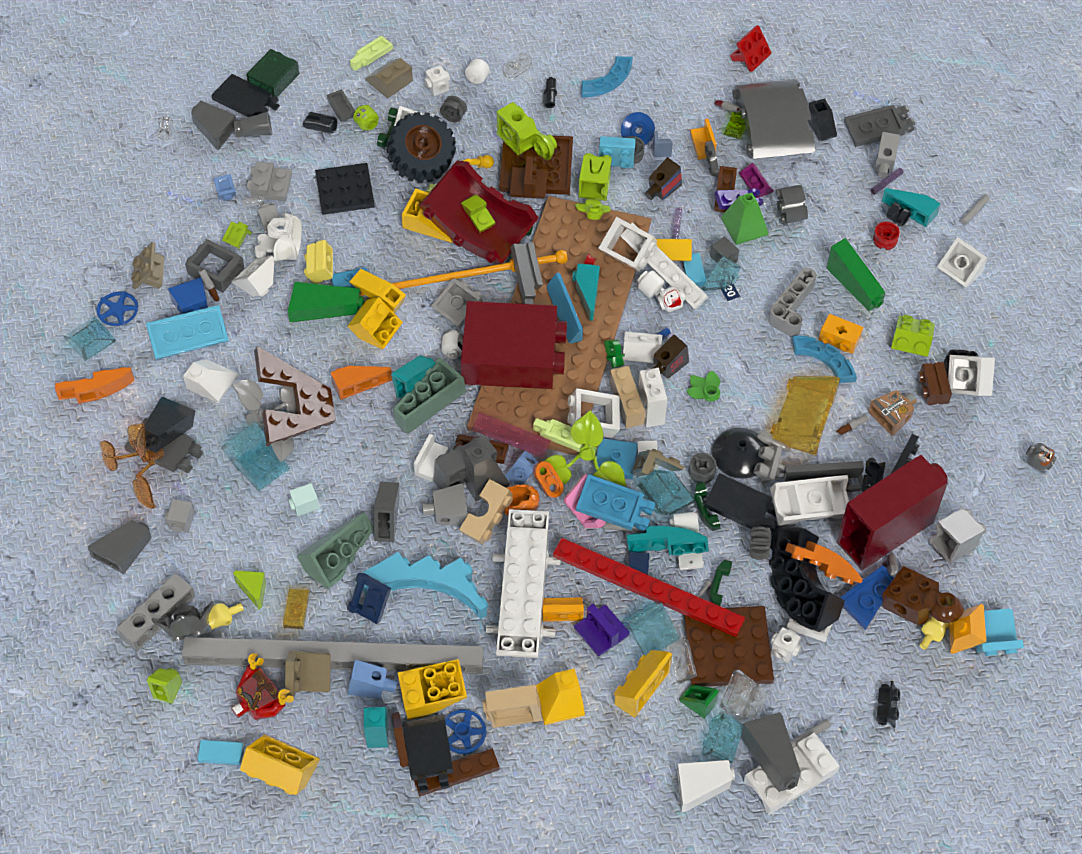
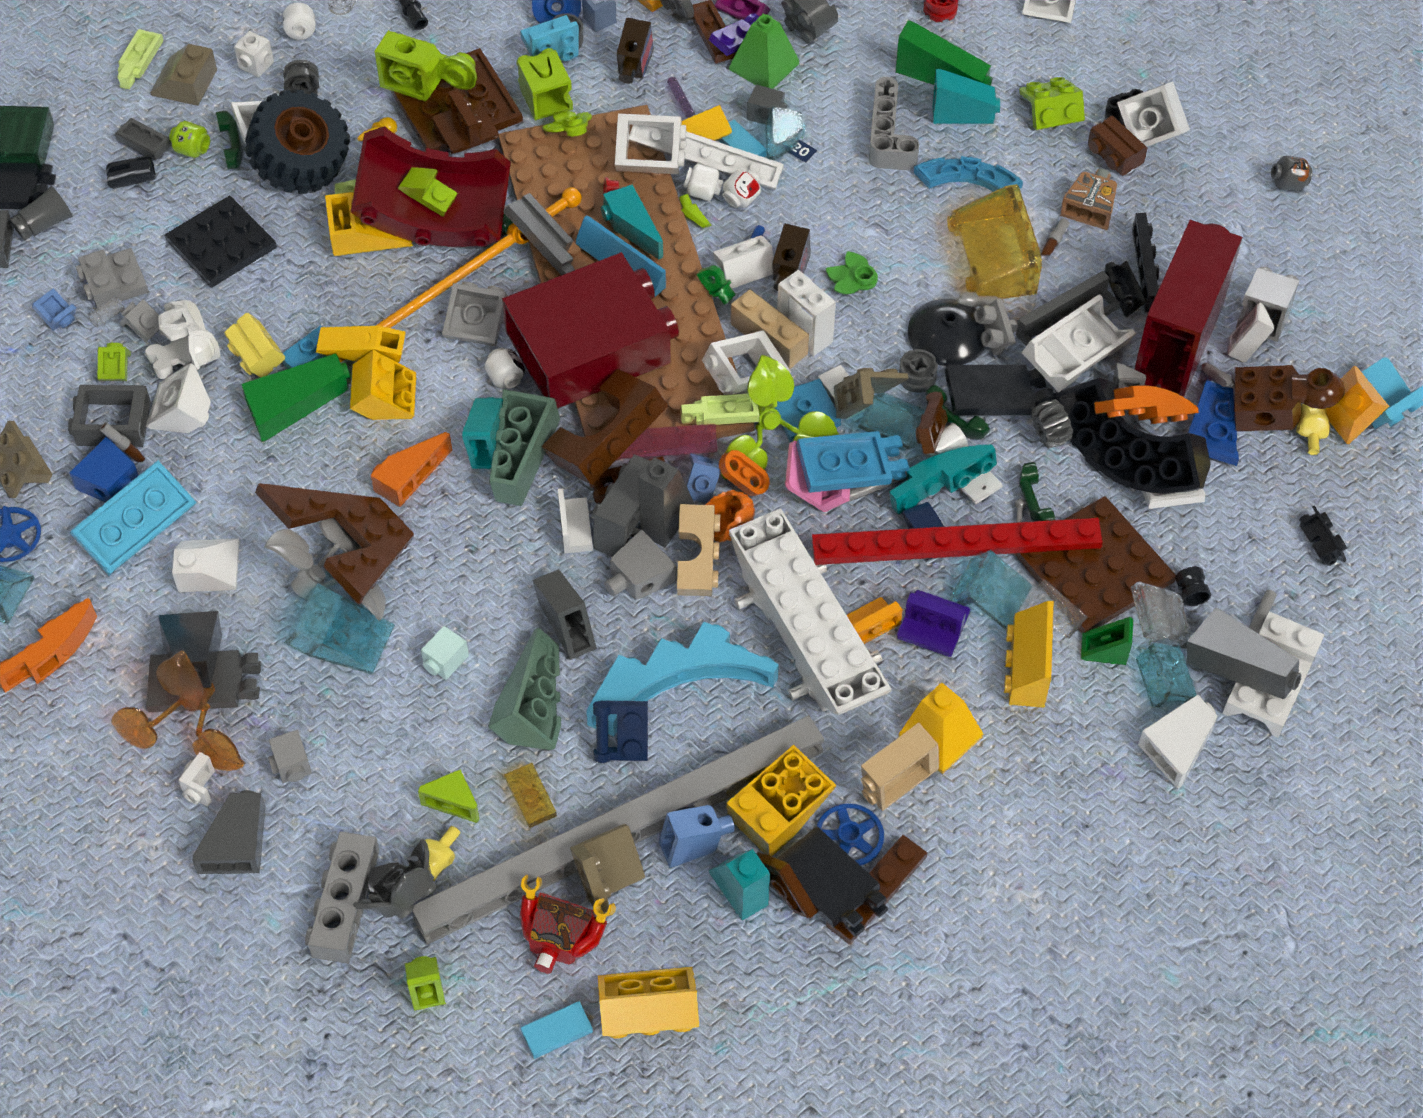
camera: 30 degrees left, 0 degrees up
white brick [770,627,802,663] -> none
light orange brick [818,314,864,354] -> none
none -> white bracket [178,752,215,807]
none -> reddish brown arch [541,369,669,485]
none -> lime bar [679,194,712,228]
none -> reddish brown plate [915,392,948,454]
none -> teal slope [932,69,1000,124]
none -> light grey slope [1113,363,1146,389]
none -> black wheel [1175,566,1211,606]
none -> white slope [1228,303,1274,362]

